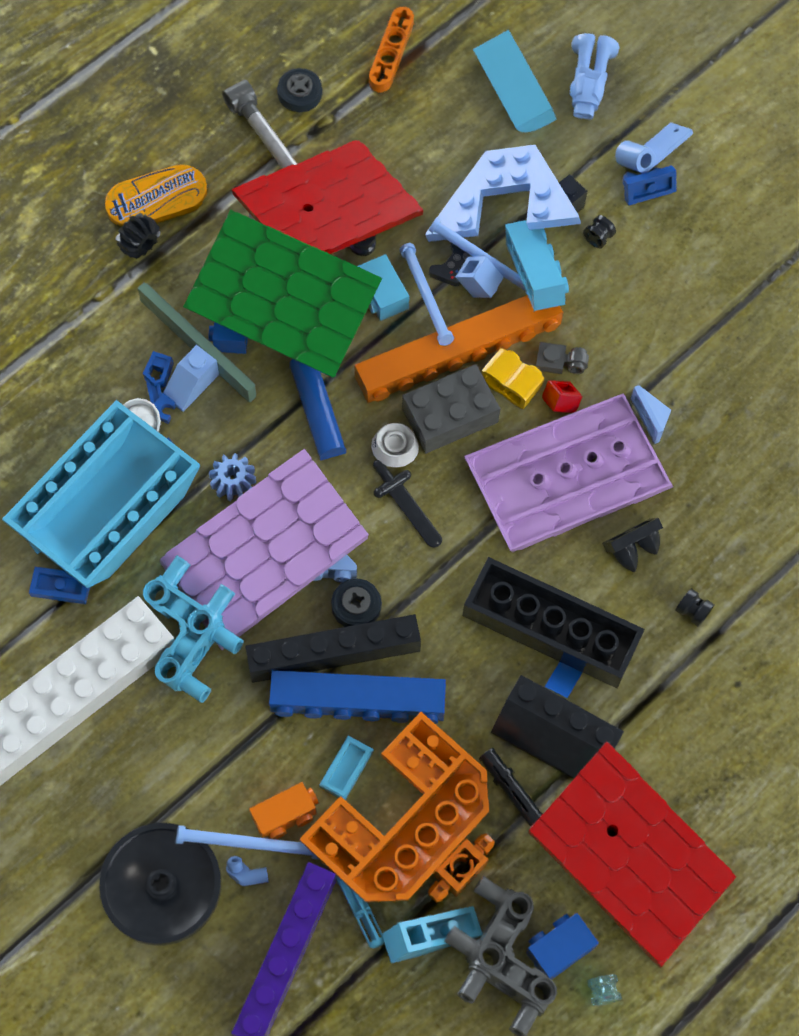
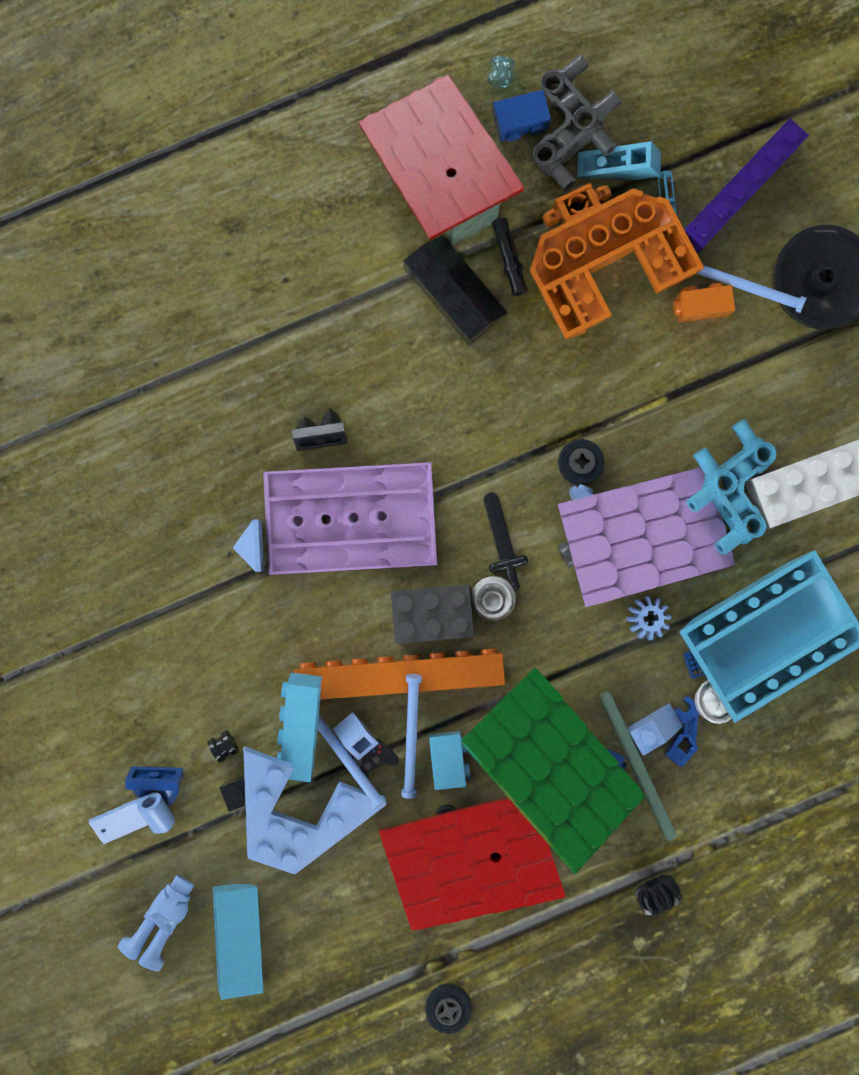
camera: 155 degrees left, 20 degrees up
blue plate [29,567,90,604] -> none
light orange tile [105,165,207,226] -> none
piece [222,79,298,169] -> none
medium blue arm [226,856,269,886] -> none
black brick [245,614,421,683] -> none
blue brick [269,671,446,724] -> none
blue brick [290,359,346,461] -> none
medium azure tile [319,735,374,800] -> none
orange beam [369,7,414,92] -> none
black brick [462,557,645,689] -> none
yellow brick [481,348,544,409] -> none
dark grey plate [536,342,589,374] -> none
red slope [542,380,583,413] -> none
blue sticker [545,662,583,698] -> none
black wheel [675,588,715,627] -> none

